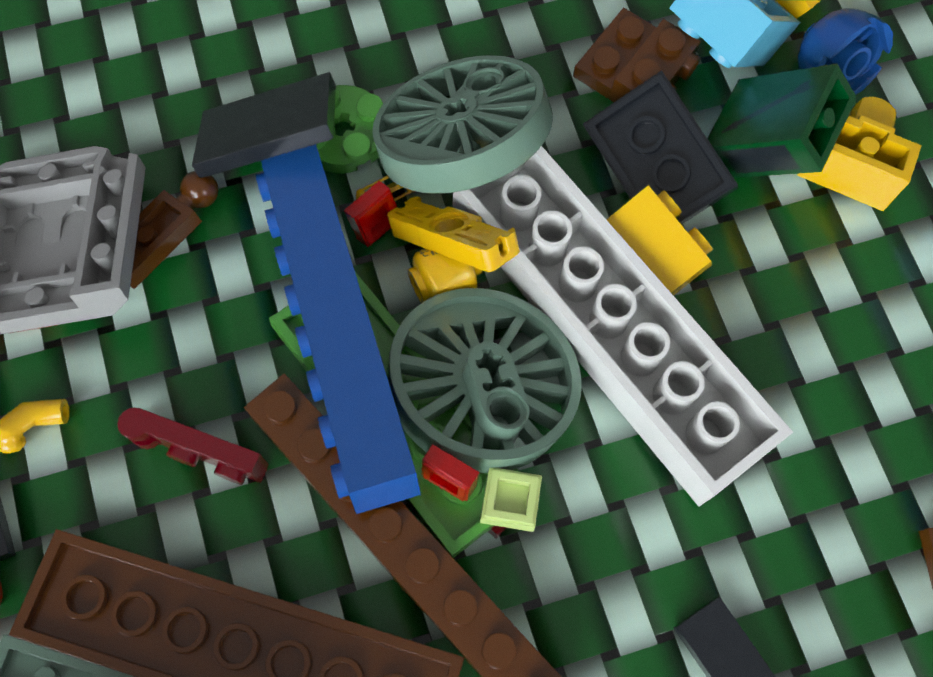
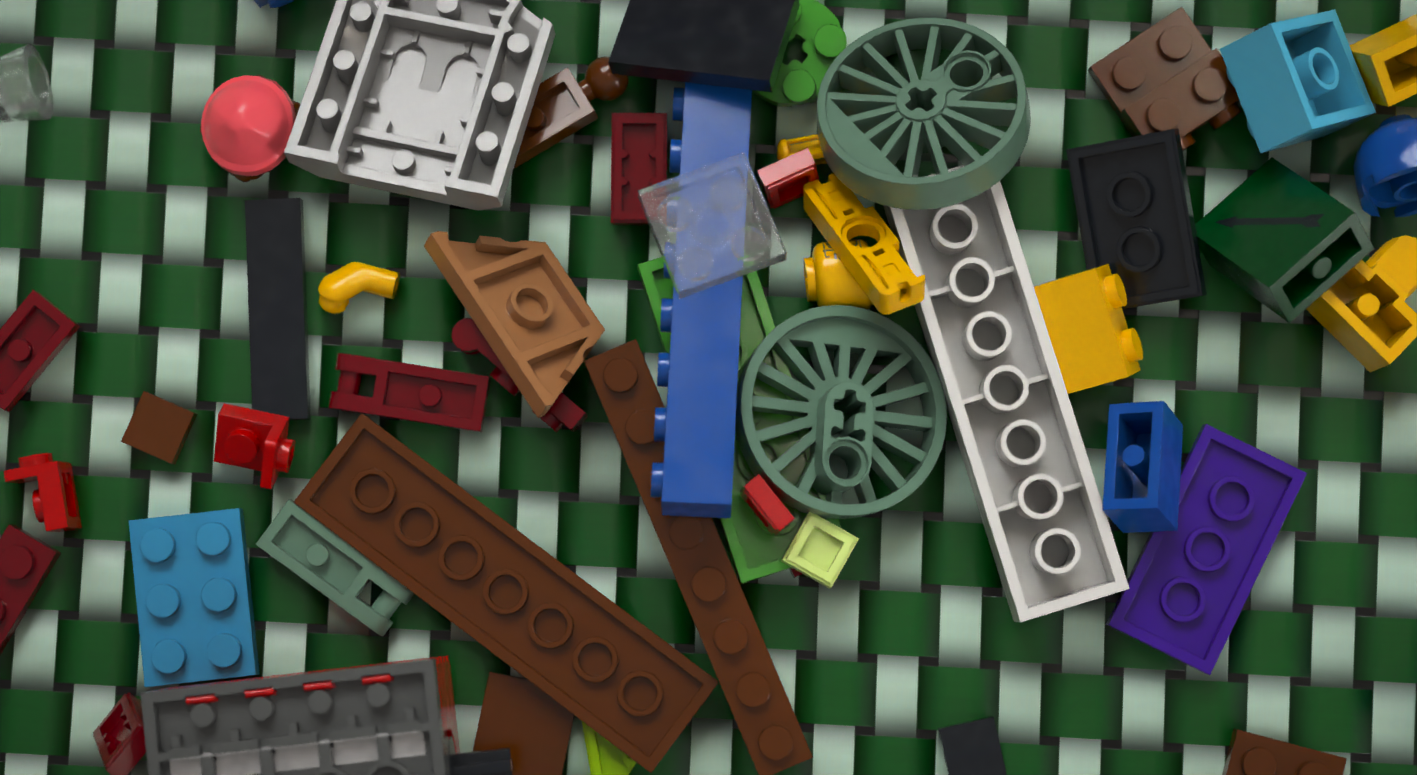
camera: 30 degrees right, 15 degrees up
none -> dark red plate [328,353,491,433]
none -> medium nougat wing [424,231,605,418]
none -> dark red plate [611,113,668,226]
none -> clear plate [638,152,787,299]
none -> blue brick [1102,401,1183,533]
none -> dark purple plate [1106,424,1307,675]

